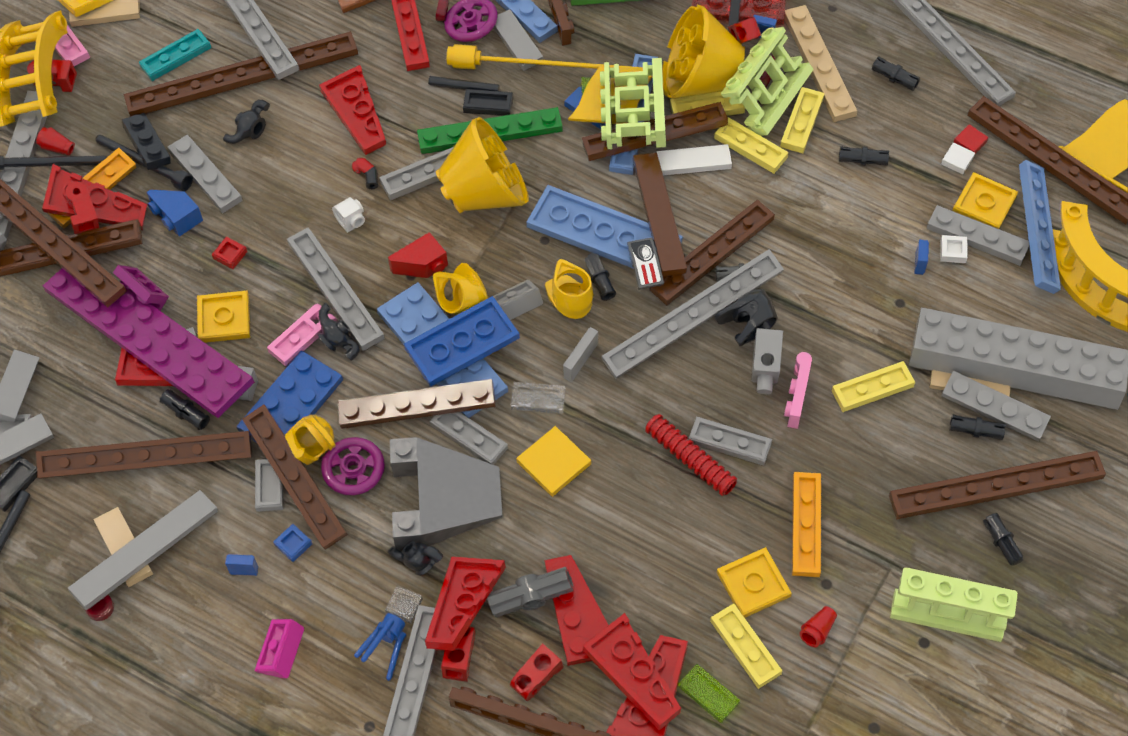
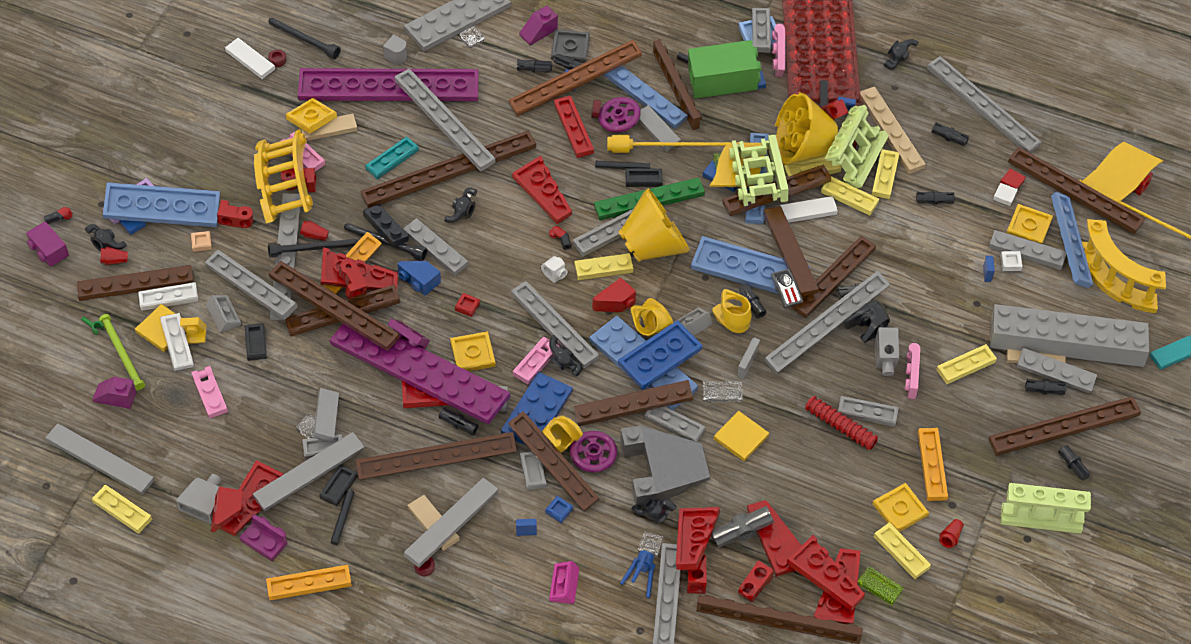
camera: 10 degrees left, 5 degrees down
none -> light yellow plate [574,253,633,280]

